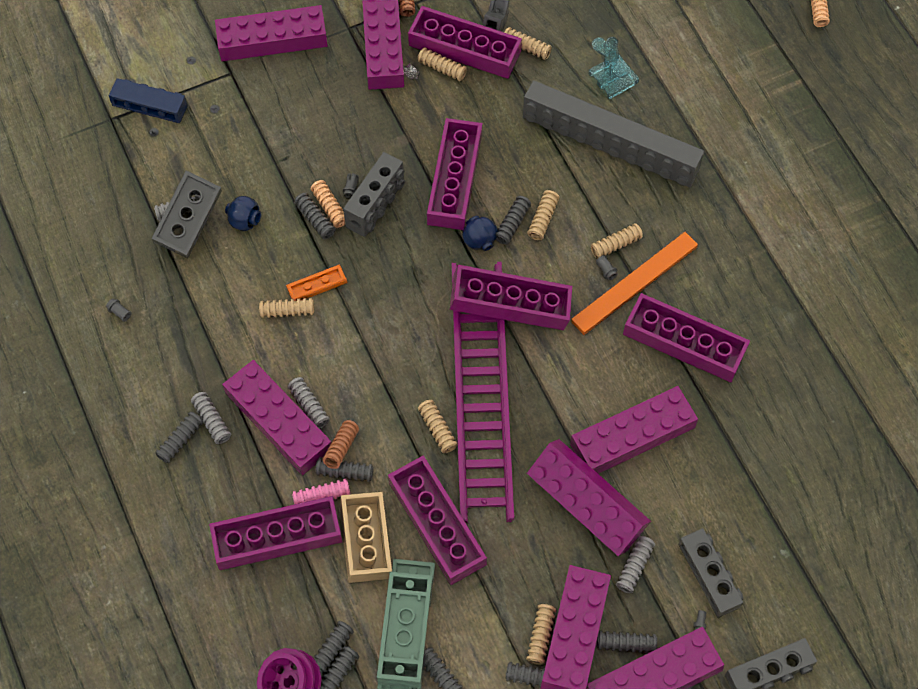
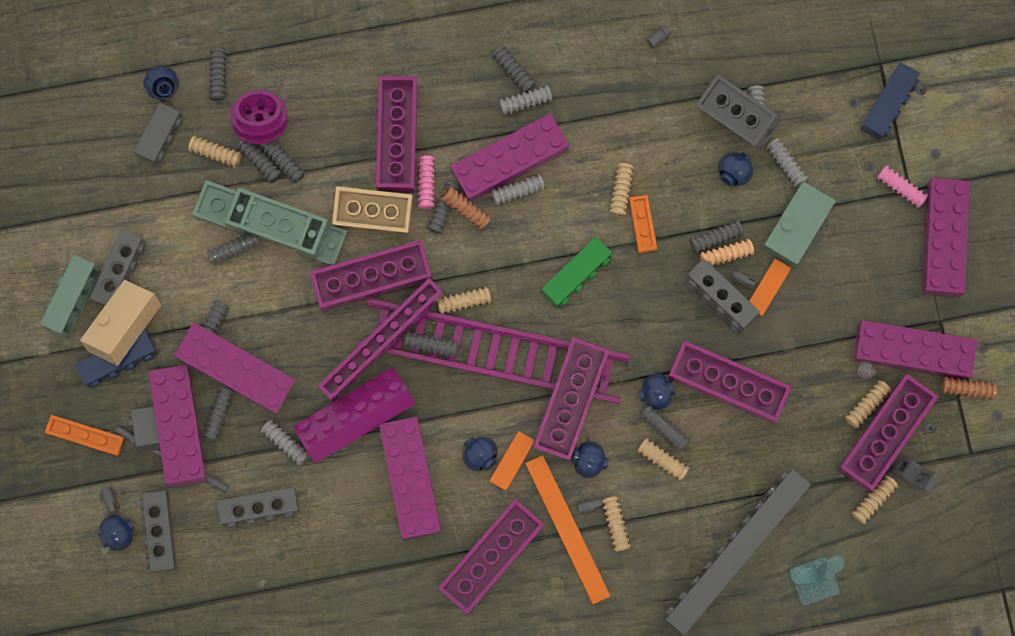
camera: 105 degrees right, 15 degrees up
tan piece [526,604,556,665] -> none
none -> magenta brick [318,278,444,402]
none -> dark grey piece [404,331,458,358]
none -> dark blue plant [463,437,498,471]
none -> orange tile [489,431,535,491]
none -> green brick [541,237,612,308]
none -> dark blue plant [571,441,609,478]
none -> orange tile [749,259,791,317]
none -> sand green brick [762,181,836,269]
none -> light grey piece [766,138,809,187]
none -> bright pink piece [877,165,928,208]

